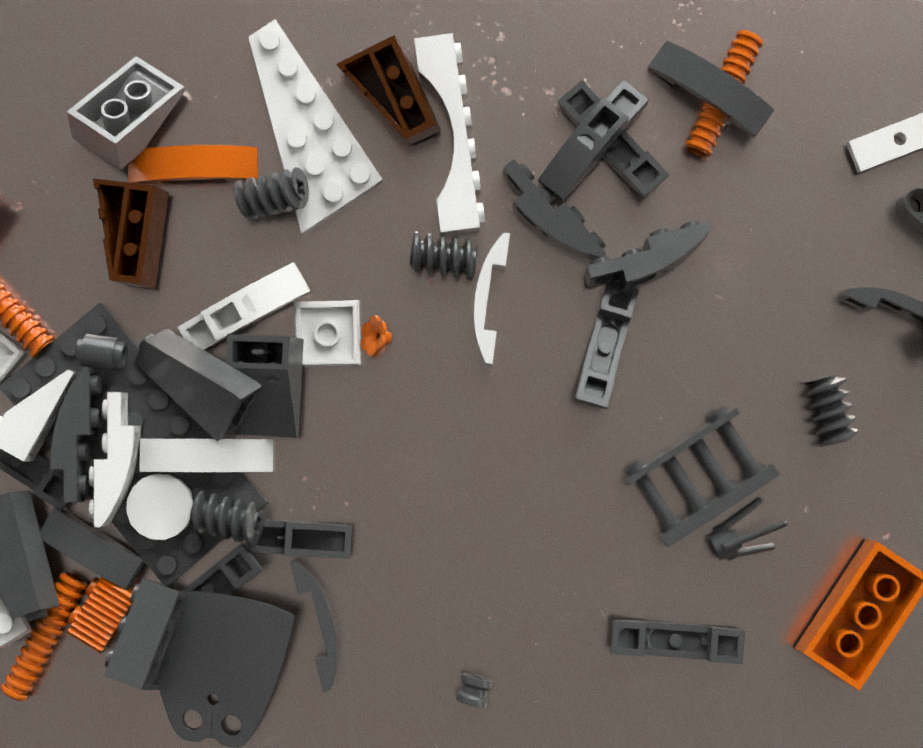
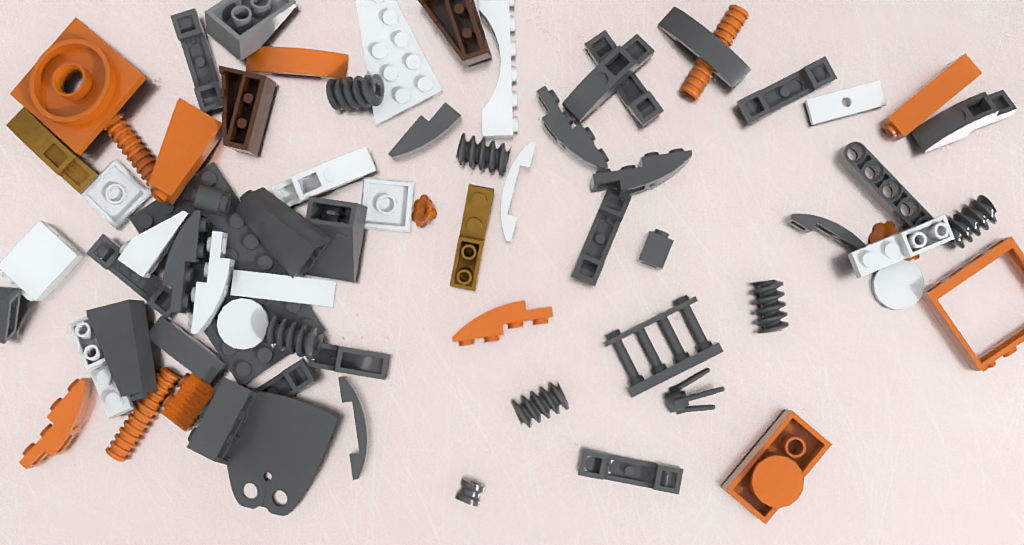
camera: 10 degrees right, 0 degrees up
none -> orange slope [149,98,223,205]
none -> dark grey slope [171,8,223,112]
none -> dark grey slope [388,102,462,160]
none -> pearl gold slope [450,184,494,291]
none -> orange slope [452,300,553,346]
none -> dark grey piece [511,381,569,428]
none -> dark grey brick [636,229,674,270]
none -> dark grey slope [737,56,837,124]
none -> orange tile [750,455,804,508]

